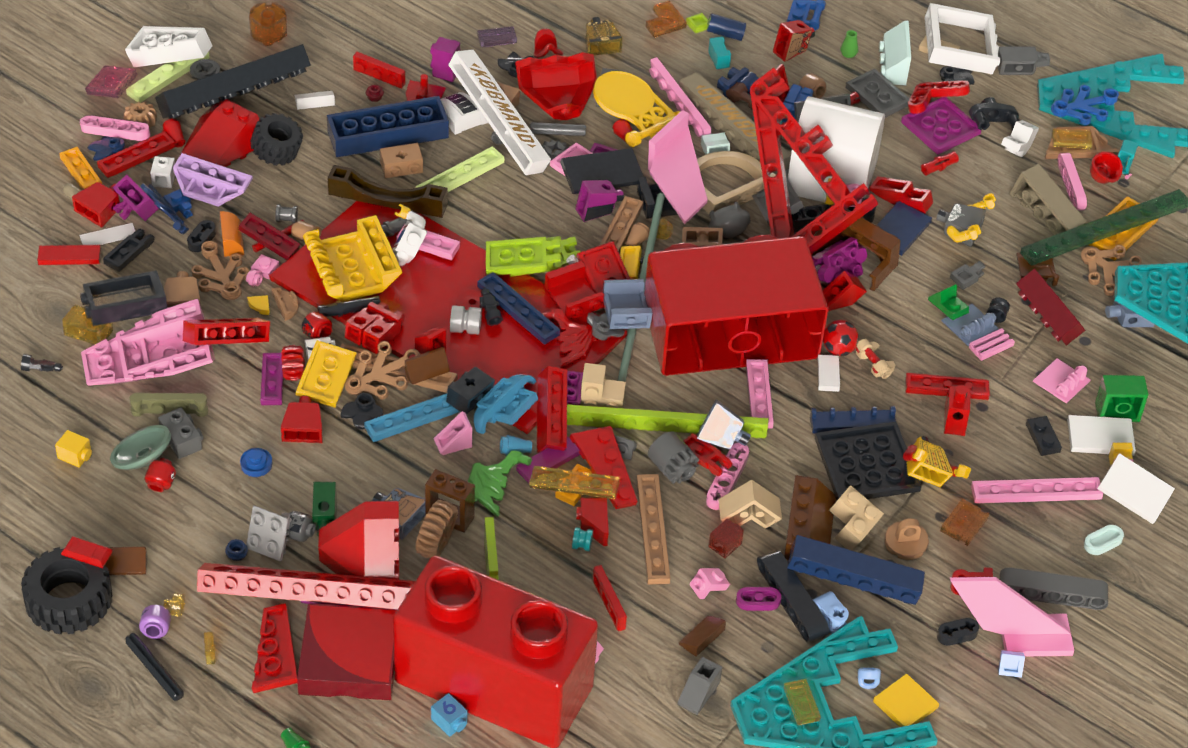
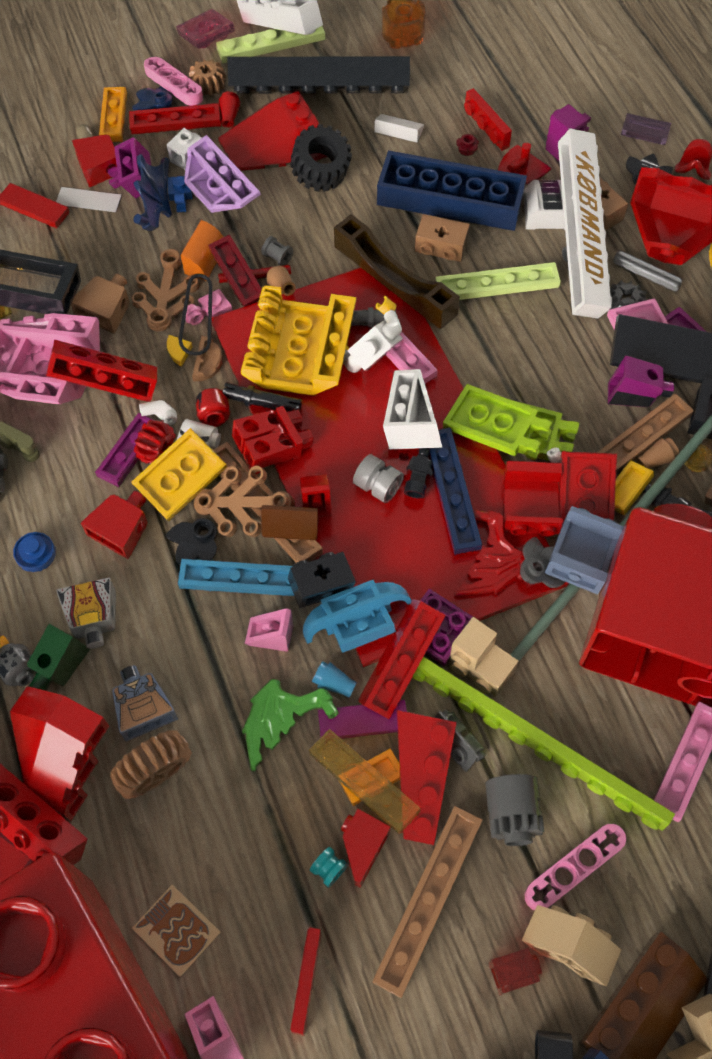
camera: 35 degrees right, 15 degrees up
black hinge [103,229,155,272] -> none
black beam [187,220,216,253] -> none
dark grey gear [190,59,220,80] -> none
reddish brown window [425,469,475,533] -> none
lime tile [484,517,499,580] -> none
red hinge [683,433,732,477] -> none
bright pink bracket [690,568,730,599] -> none
torso [697,400,751,449] -> none
none -> torso [56,577,116,649]
none -> white arm [139,400,177,425]
none -> black piece [178,274,212,356]
none -> white wedge [383,369,442,449]

